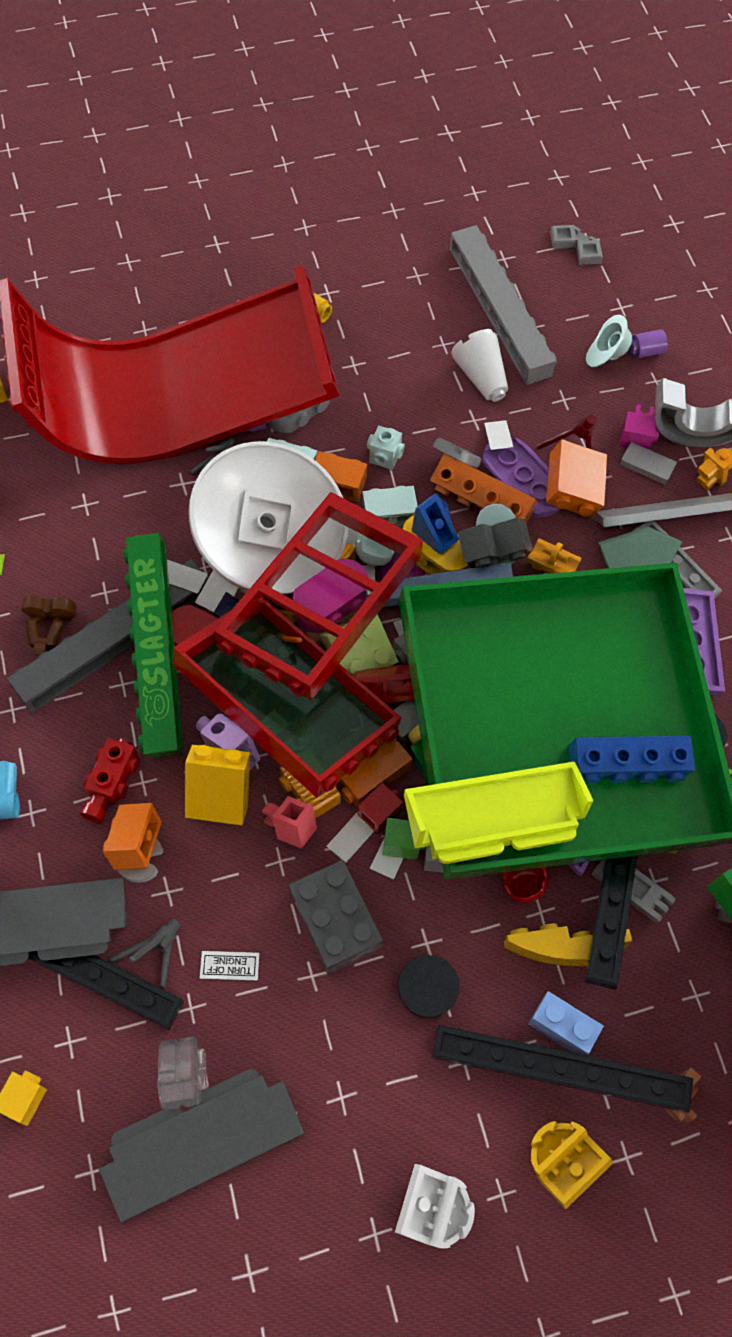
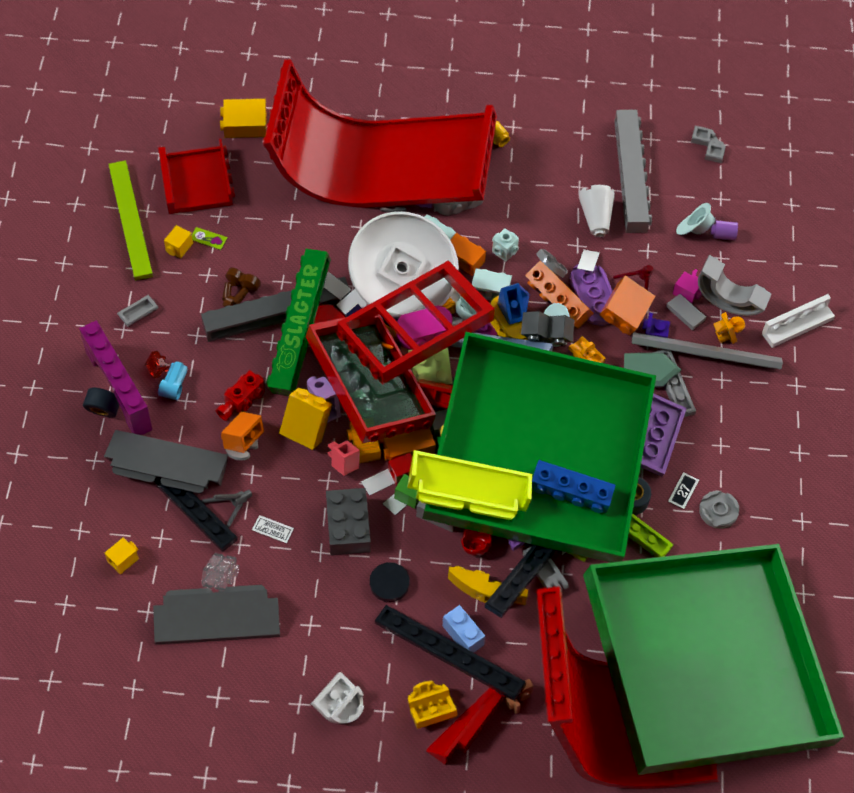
camera: 20 degrees right, 5 degrees down
none -> red wedge [426,688,506,765]
none -> dark purple bracket [642,312,670,338]

